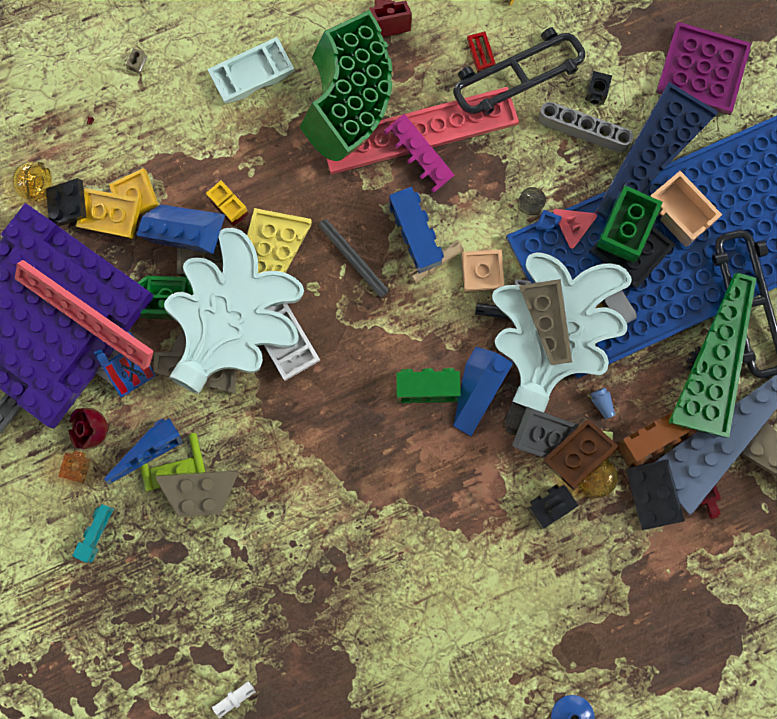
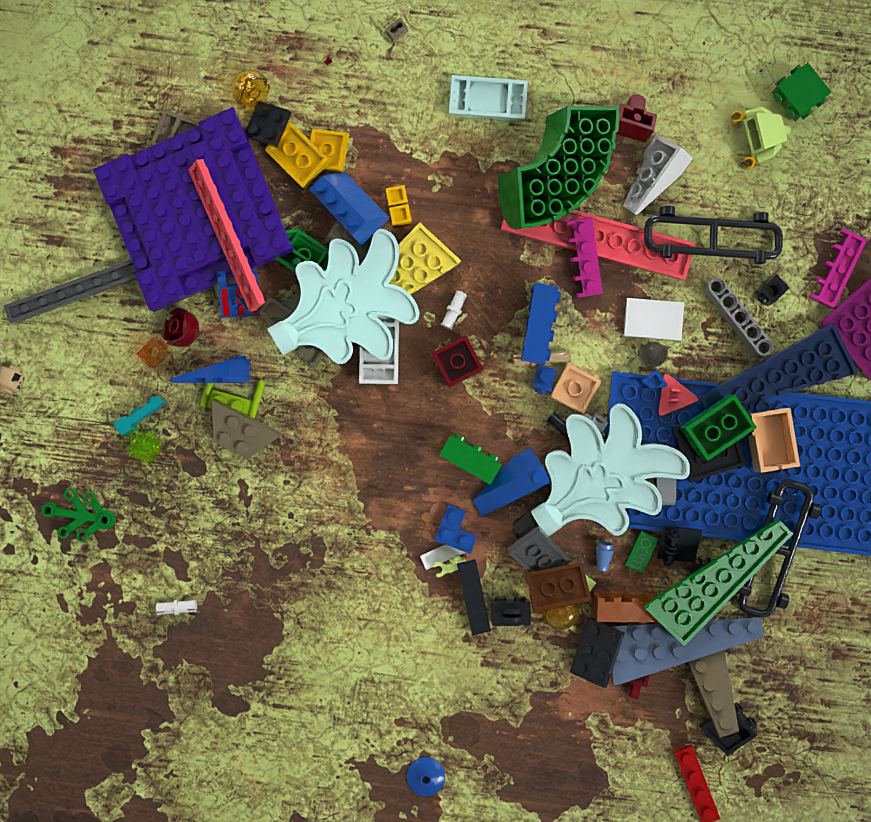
camera: 30 degrees right, 10 degrees up
dark grey axle [319,219,388,298] -> none
red tile [467,31,496,73] -> none
dark tan wing [519,279,573,365] -> none
none -> green plant [41,489,116,542]
none -> clear neon green brick [129,432,161,462]
none -> white sticker [421,545,466,570]
none -> dark red brick [432,335,484,388]
none -> yellowish green plate [433,555,466,577]
none -> blue plate [435,504,477,554]
none -> white pin [441,290,467,330]
none -> black tile [457,559,491,636]
none -> blue bracket [531,365,557,395]
none -> white wedge [623,135,693,215]
none -> white tile [623,298,684,341]
none -> green tile [624,530,659,574]
none -> black hinge [656,526,703,566]
none -> dark pink hinge [809,228,867,309]

